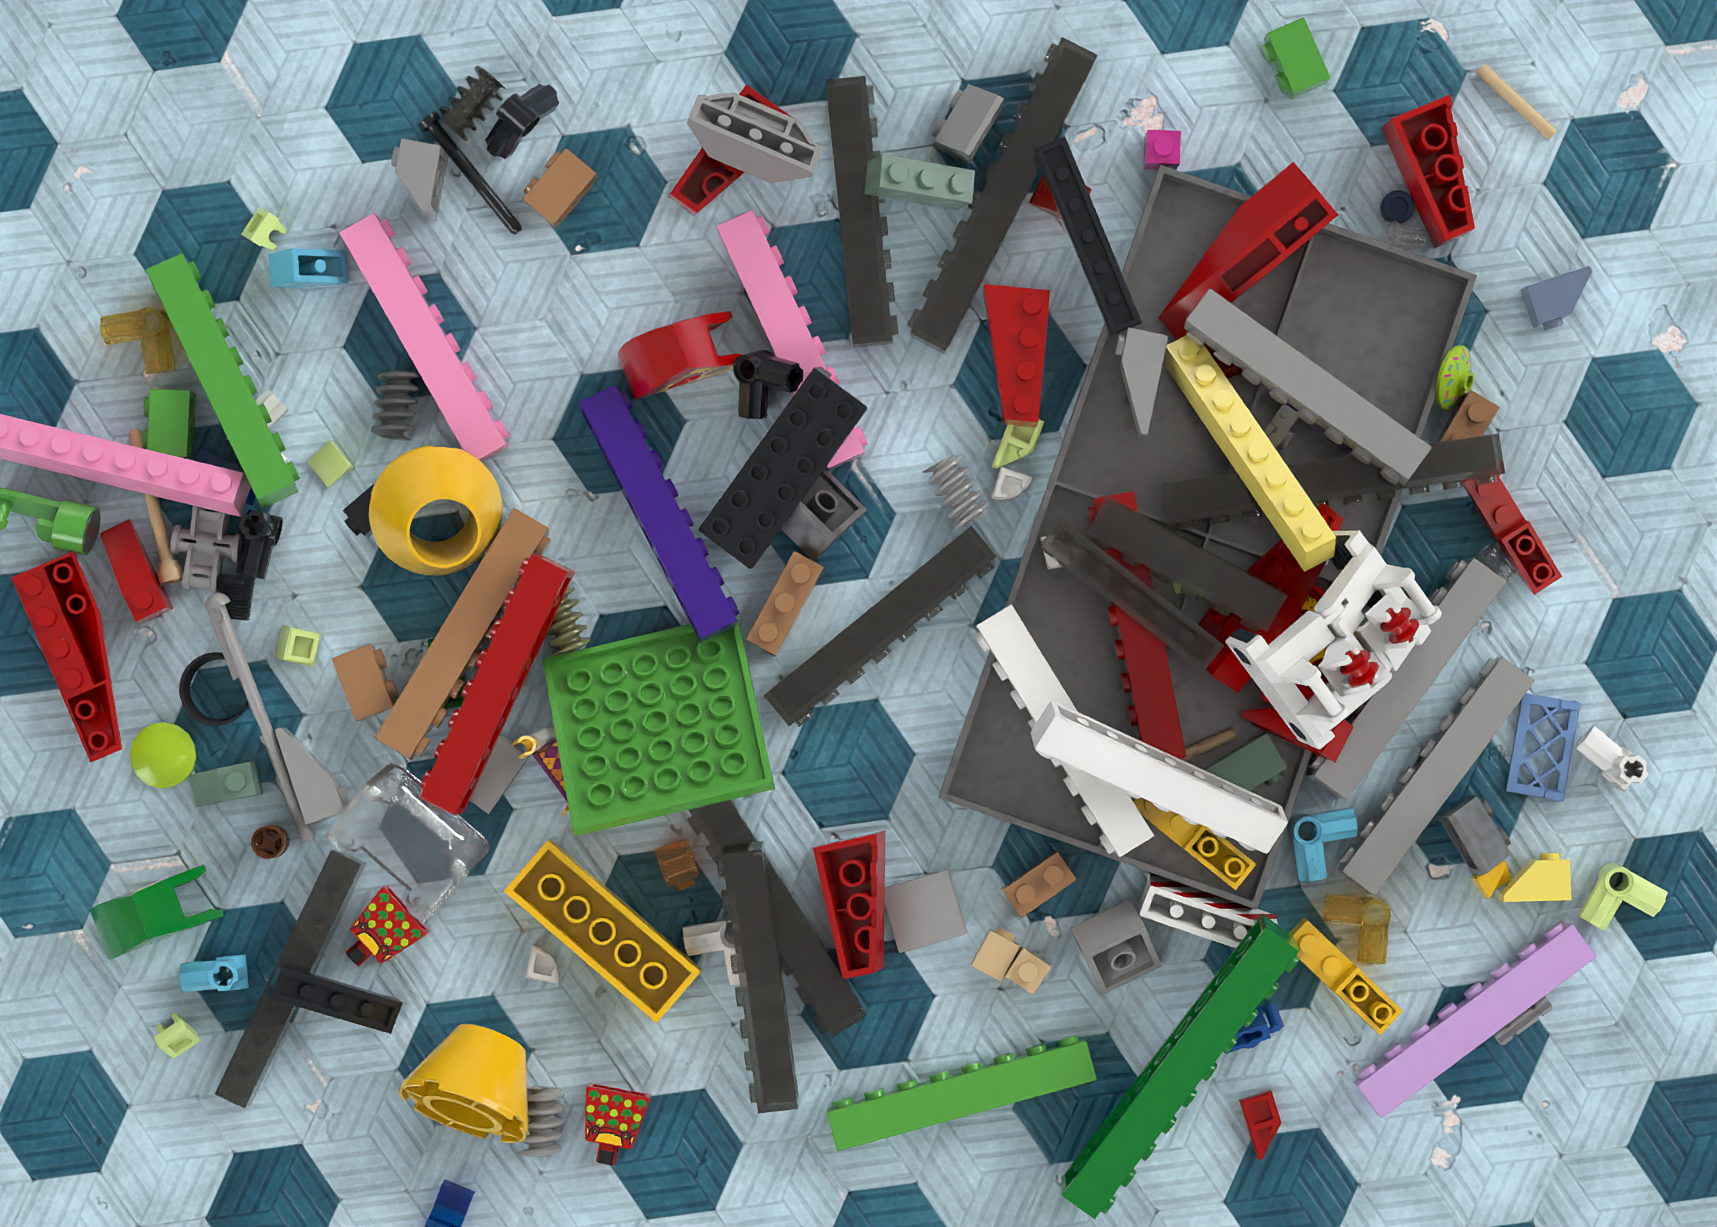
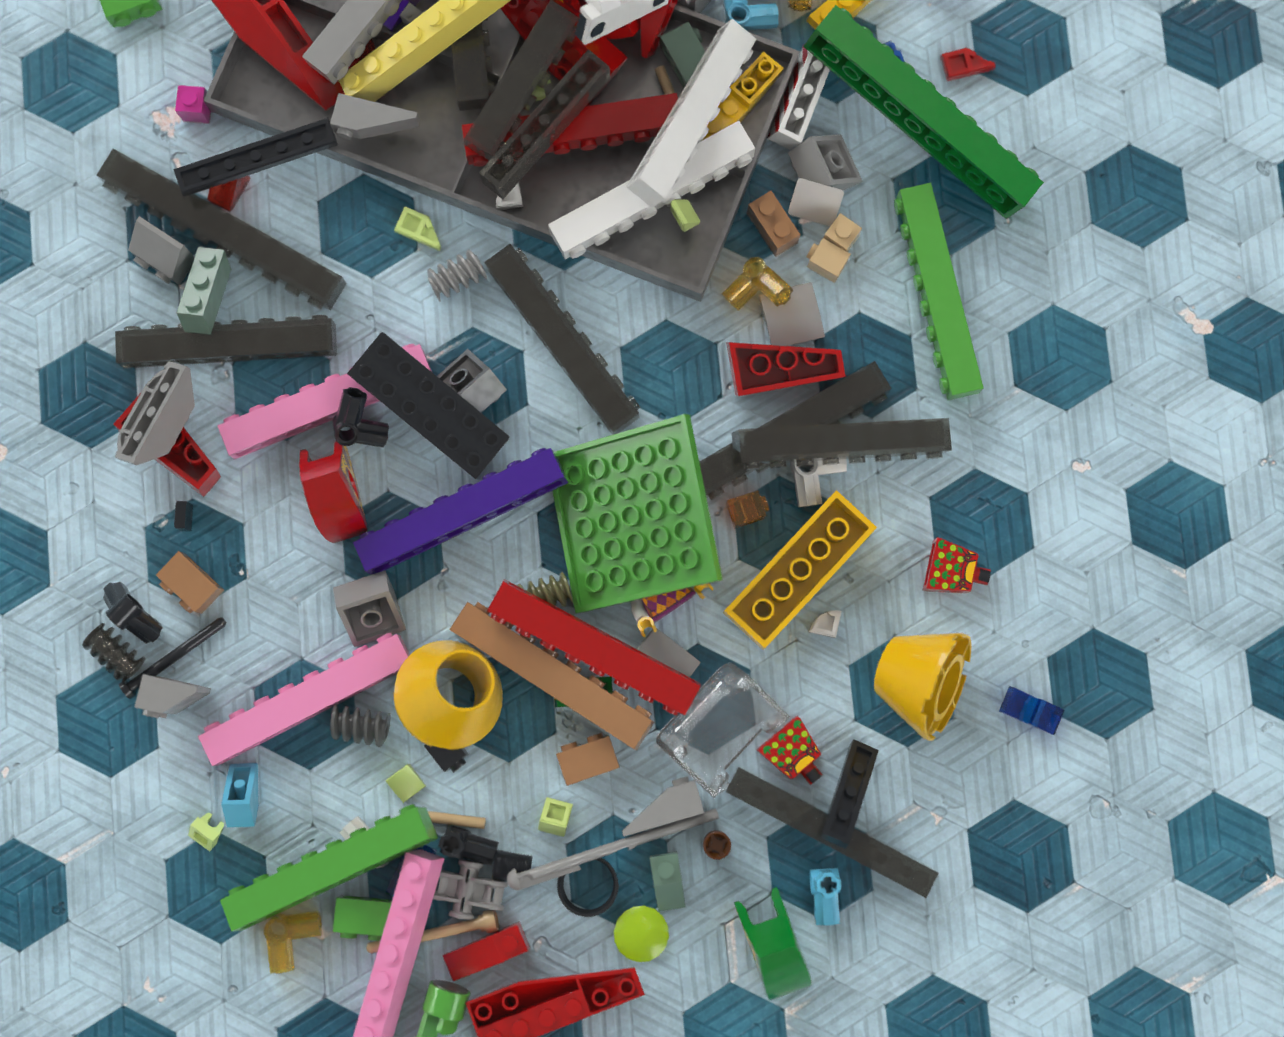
camera: 90 degrees left, 5 degrees down
yellowish green tile [154,1013,201,1059] -> none
light grey piece [519,1086,565,1157] -> none
medium nougat brick [746,551,824,656] -> none
red wedge [982,284,1050,428] -> none
white tile [991,467,1033,501] -> none
none -> black tile [174,501,193,531]
none -> light grey slope [333,571,406,647]
none -> tan bar [428,811,486,829]
none -> yellowish green slope [670,199,700,232]
none -> clear yellow piece [722,257,793,311]
none -> white sticker [788,178,844,226]

